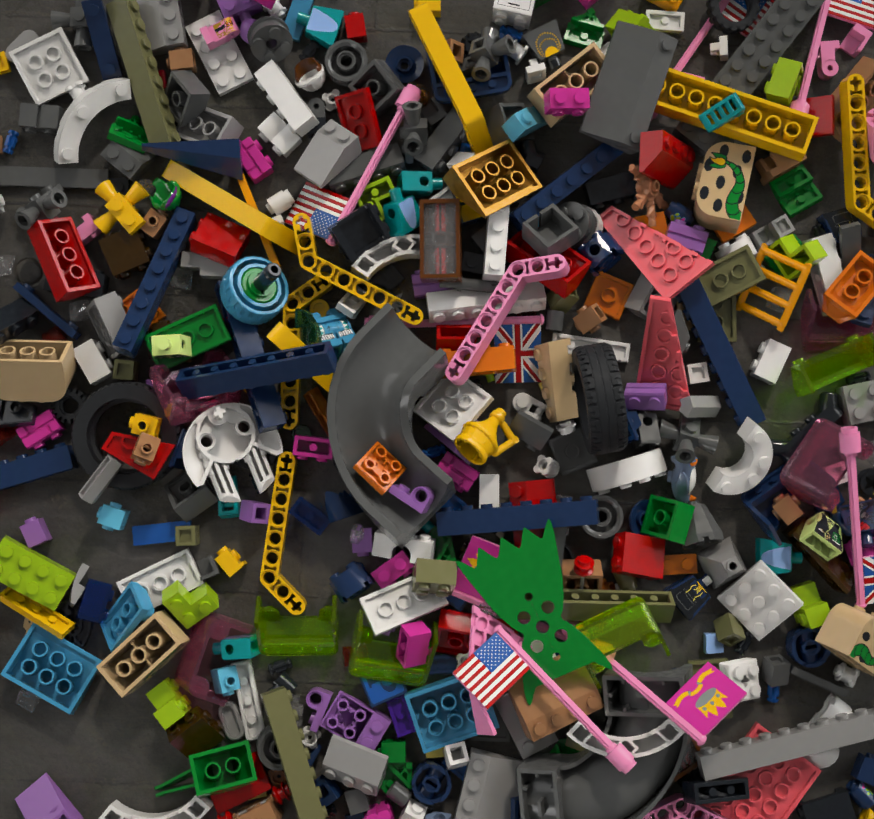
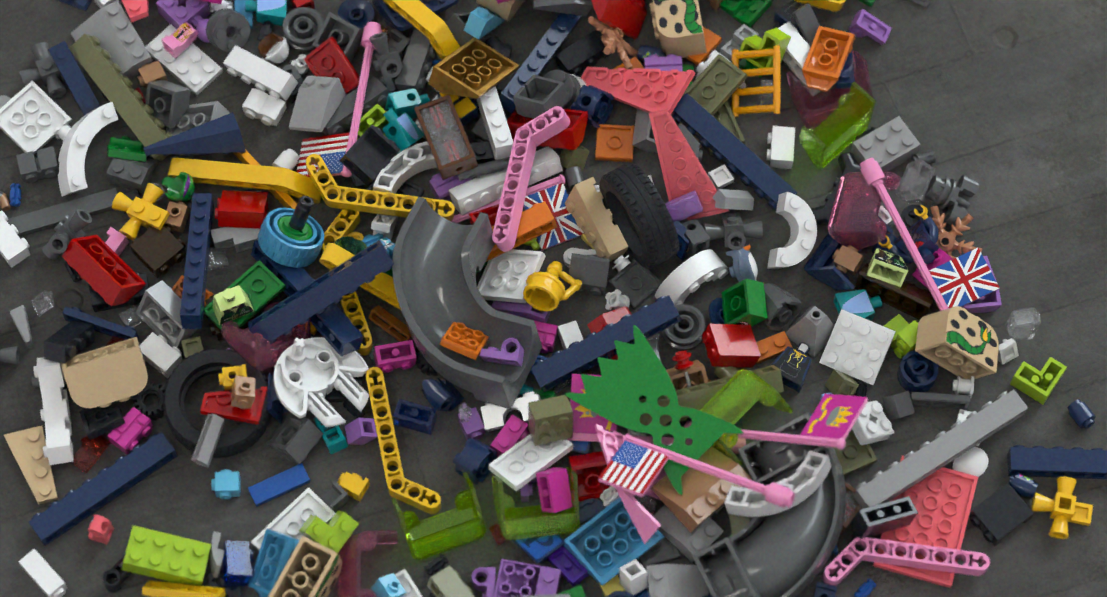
camera: 20 degrees left, 20 degrees down
medium lavender brick [19,516,53,548] -> none
olive panel [175,525,200,546] -> none
teal torso [212,633,263,660] -> none
dark pink brick [241,137,274,184] -> none
medium nougat brick [572,303,608,335] -> none
blue piece [767,685,780,703] -> none

